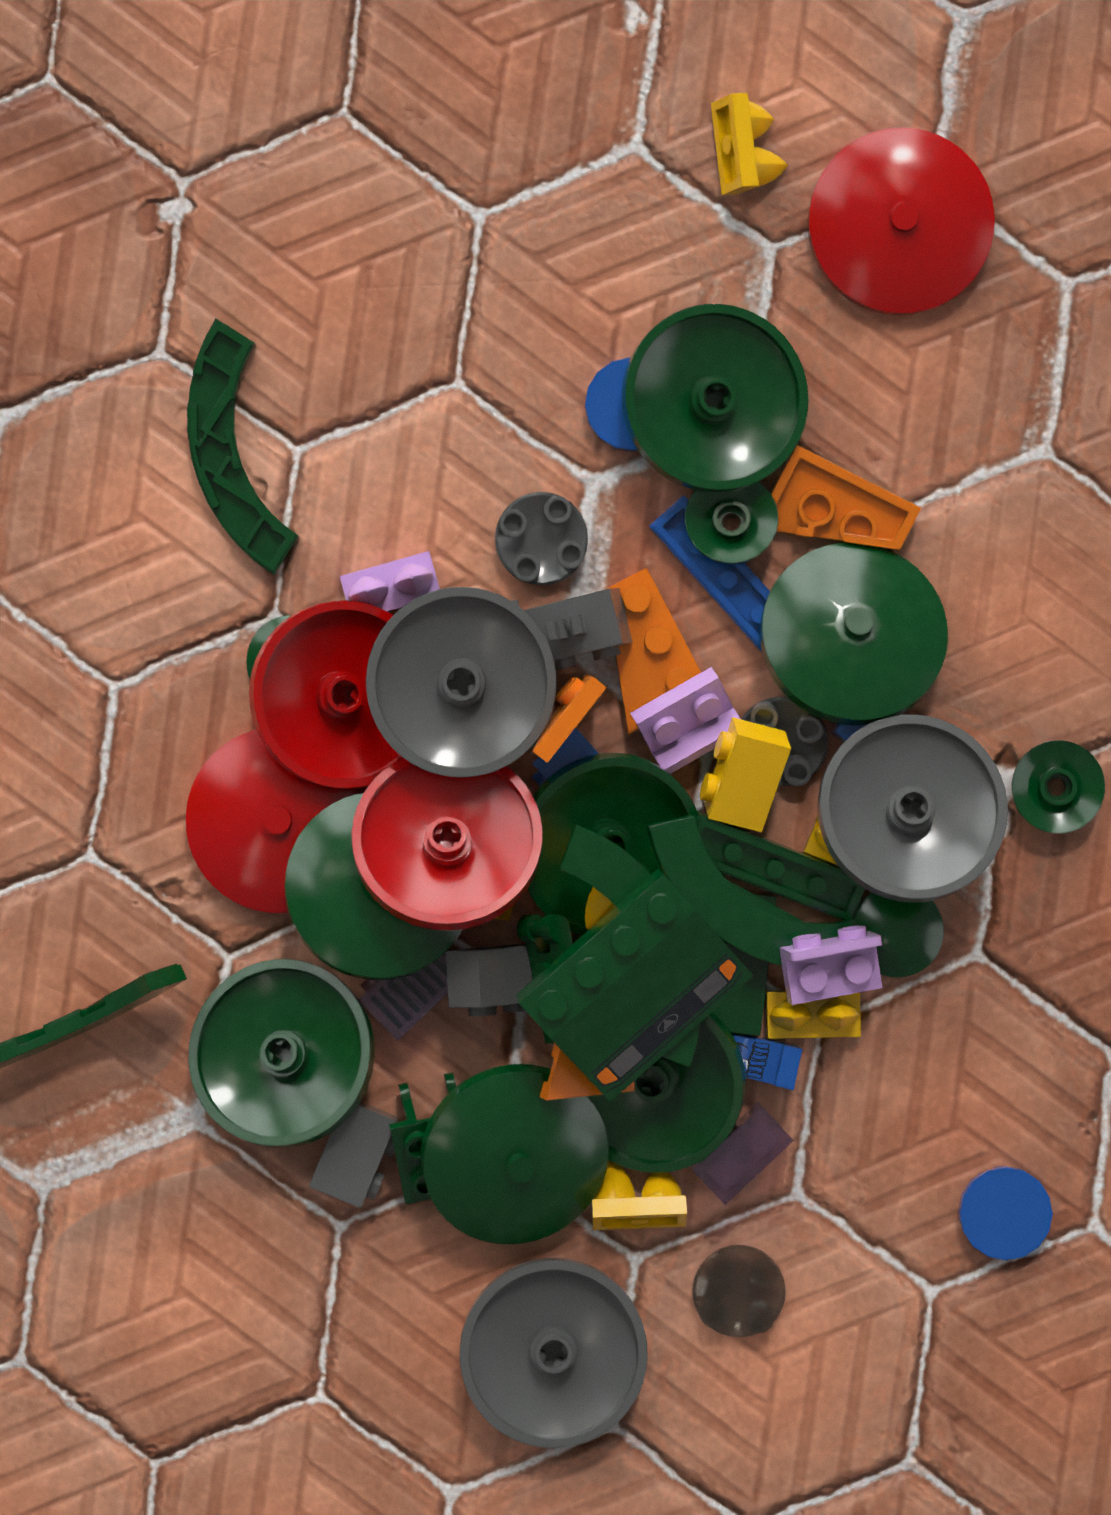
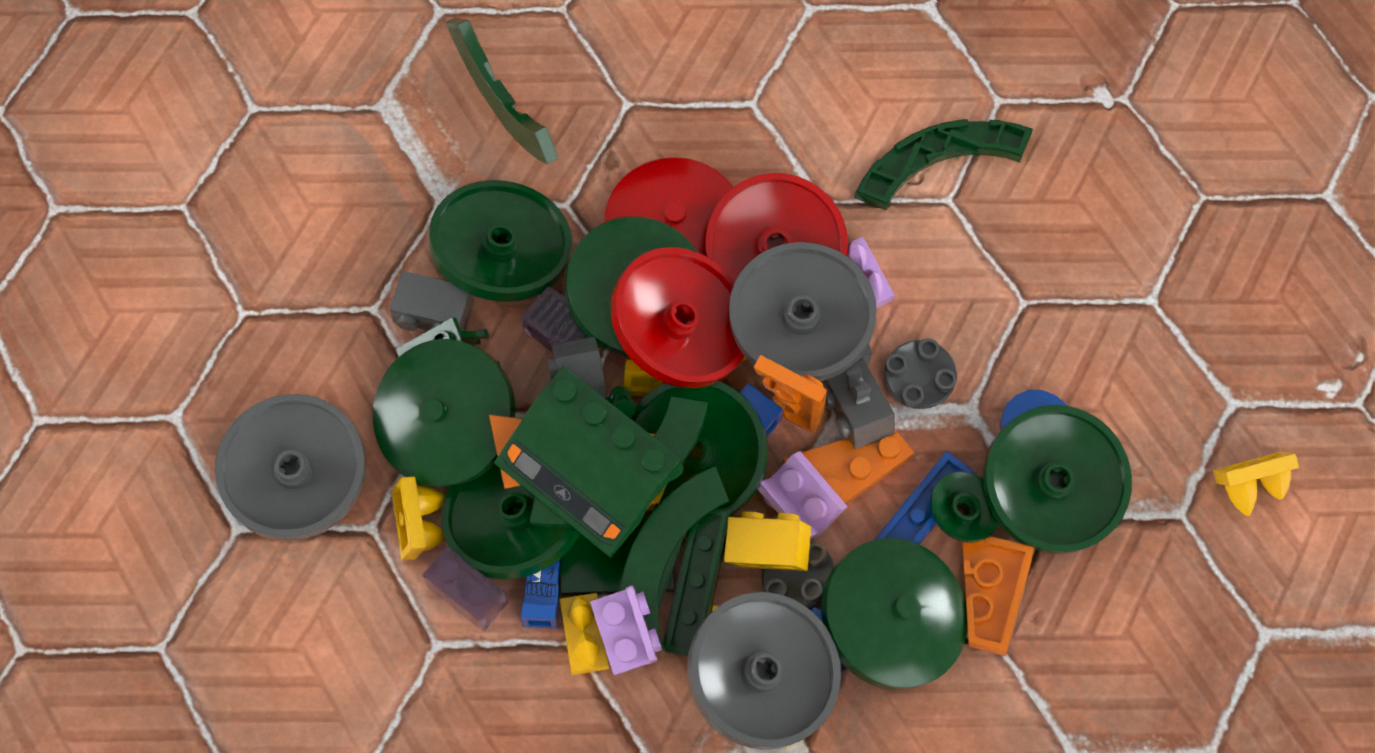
camera: 85 degrees right, 20 degrees down
clear smoke dish [692,1245,786,1337] -> none
red dish [808,127,995,316] -> none
dark green dish [852,892,944,978] -> none

